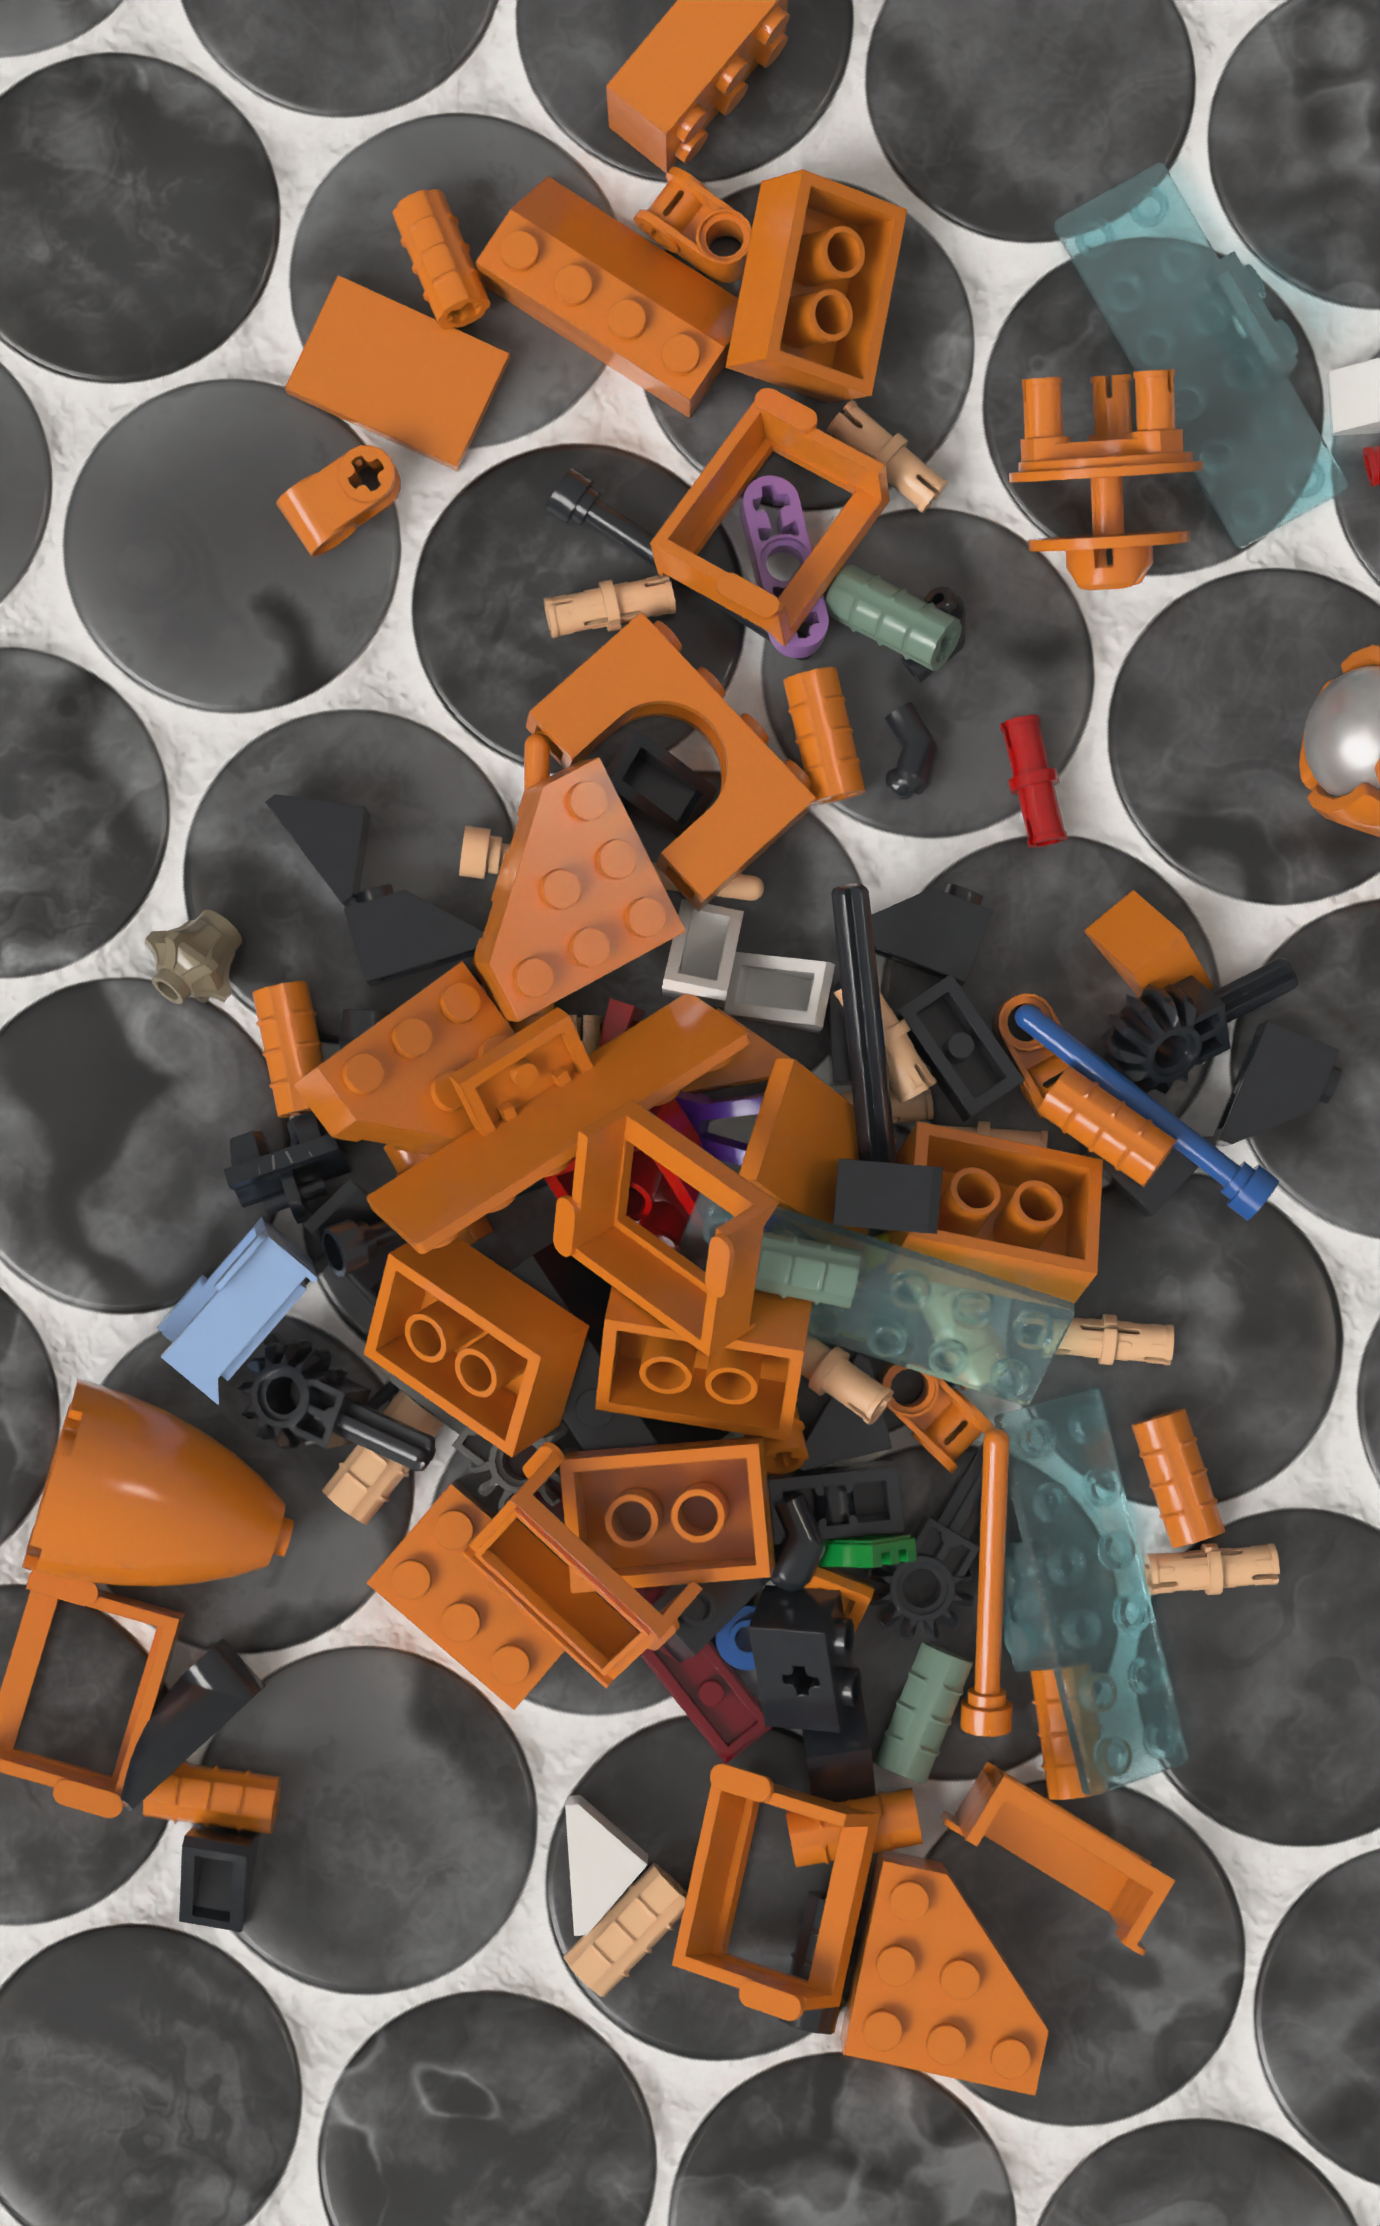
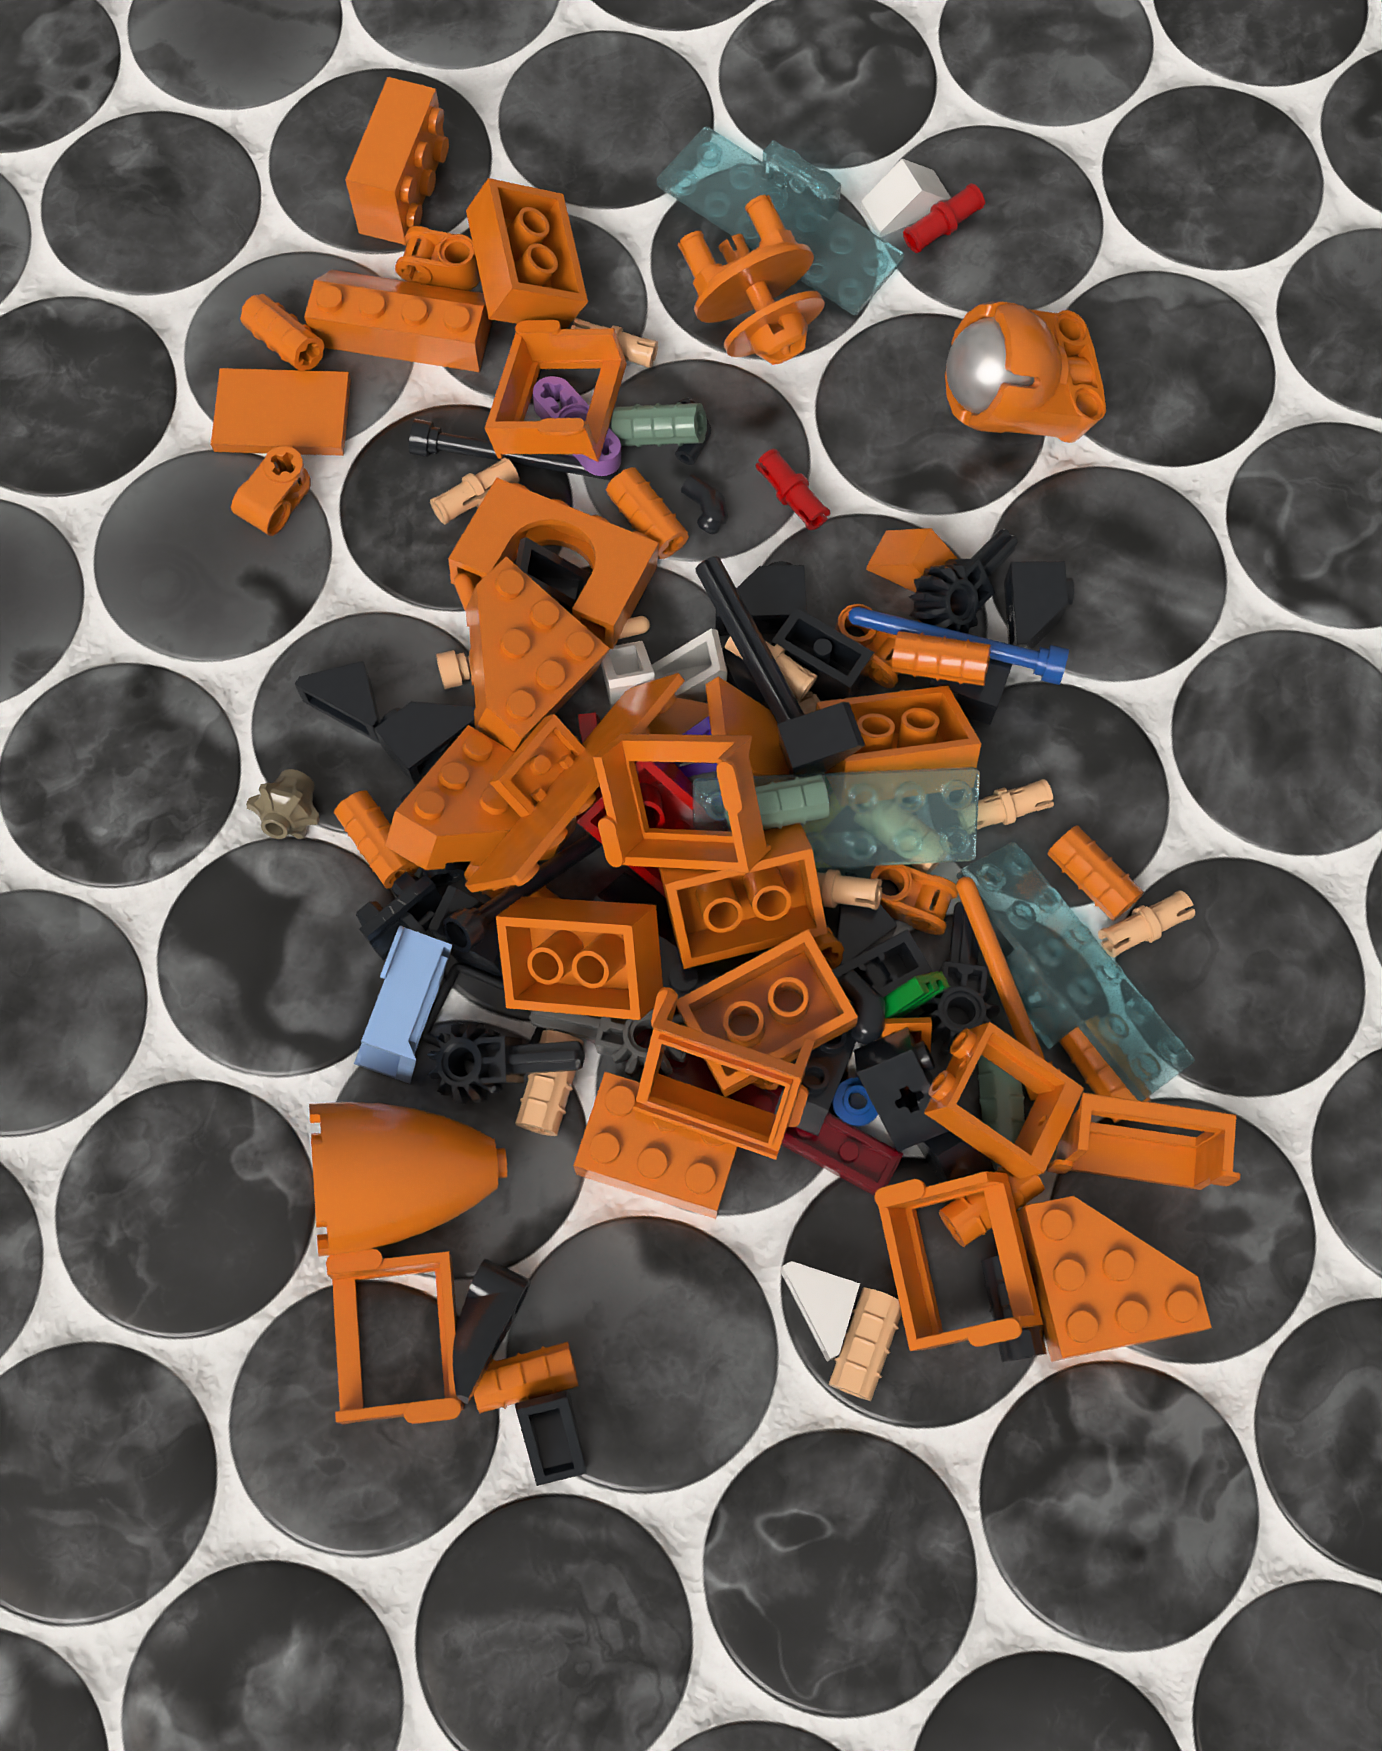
camera: 25 degrees left, 15 degrees down
none -> orange window [924,1022,1084,1178]

